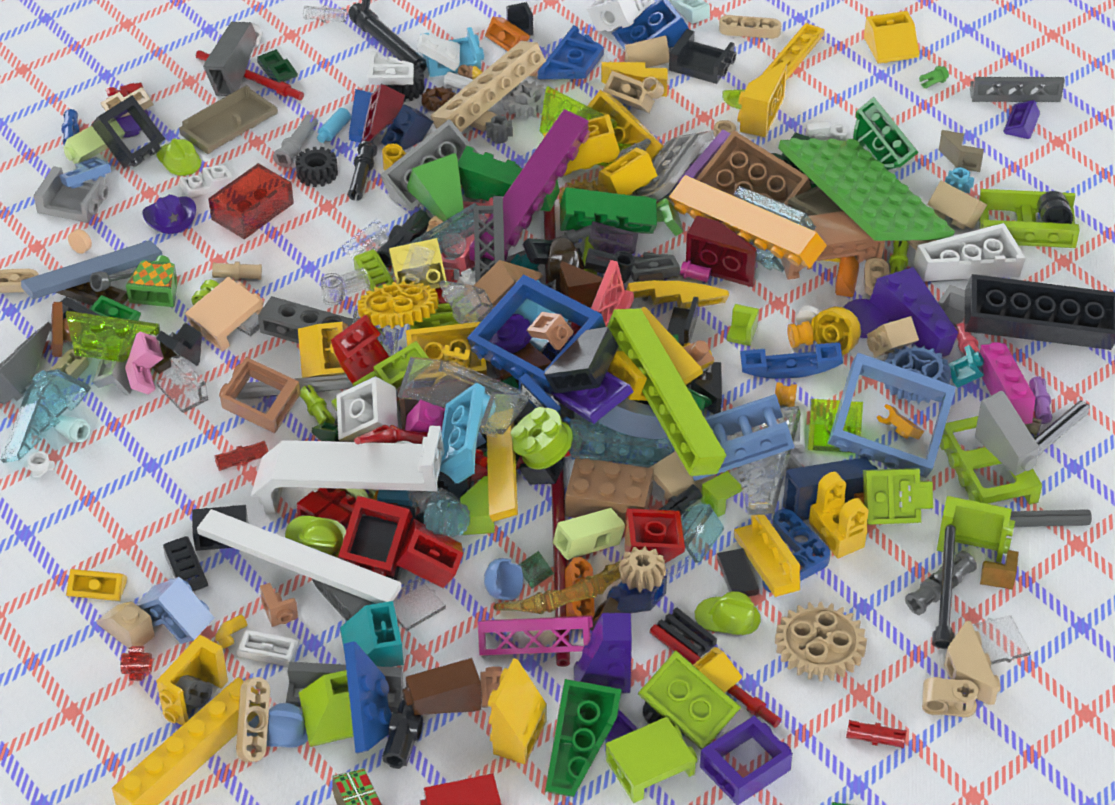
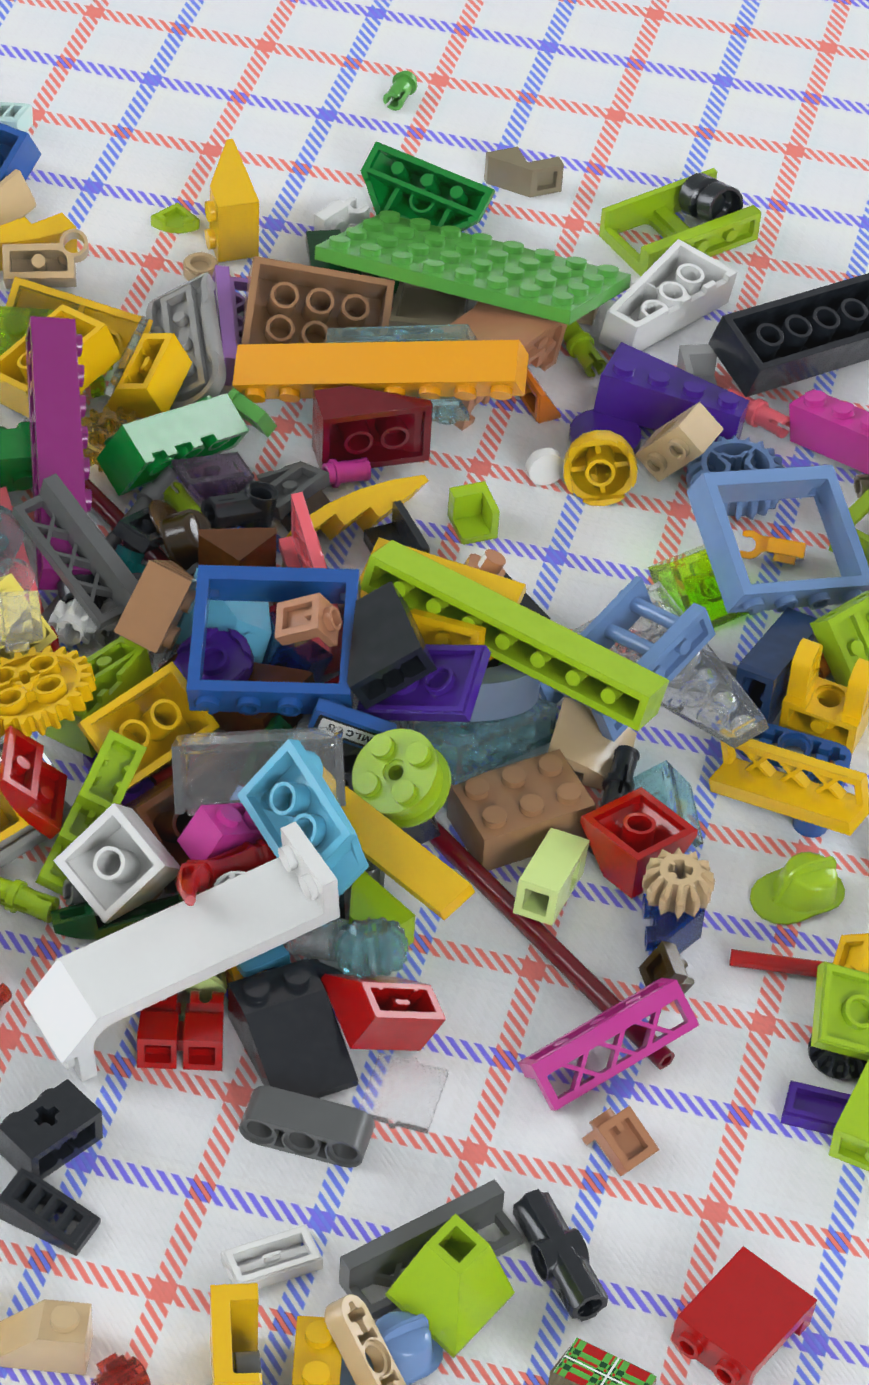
camera: 40 degrees left, 0 degrees up
brick [136,577,215,644] -> none
white tile [197,509,402,604] -> none
yellow arm [215,614,247,649] -> none
nougat bracket [260,583,298,627] -> none
lime piece [285,516,346,558] -> none
red window [338,496,412,577] -> none
teal slope [340,601,404,667] -> none
blue wing [344,641,392,754] -> none
reddish brown slope [402,658,481,715] -> none
clear slope [439,280,494,324] -> none
yellow tile [443,344,471,369] -> none
medium blue hair [484,558,524,601] -> none
yellow slope [488,658,547,765] -> none
clear yellow animal [493,561,621,614] -> none
clear green tile [518,551,554,589] -> none
green wedge [545,679,622,797] -> none
orange beam [565,557,595,617] -> none
dark purple wedge [574,613,632,693] -> none
black tile [657,607,717,657] -> none
black panel [669,29,737,84] -> none
lime panel [701,471,742,518] -> none
black tile [717,548,759,597] -> none
tan beam [719,15,781,39] -> none
blue slope [740,342,843,379] -> none
yellow tile [761,23,825,80] -> none
light orange wheel [775,382,797,408] -> none
light orange wheel [787,321,814,348] -> none
yellow slope [864,11,919,64] -> none
tan plate [864,258,889,296] -> none
tan brick [927,180,987,230] -> none
medium azure gear [945,168,974,194] -> none
teal bracket [948,345,985,388] -> none
dark grey fence [970,77,1065,102] -> none
dark purple slope [1003,100,1040,139] -> none

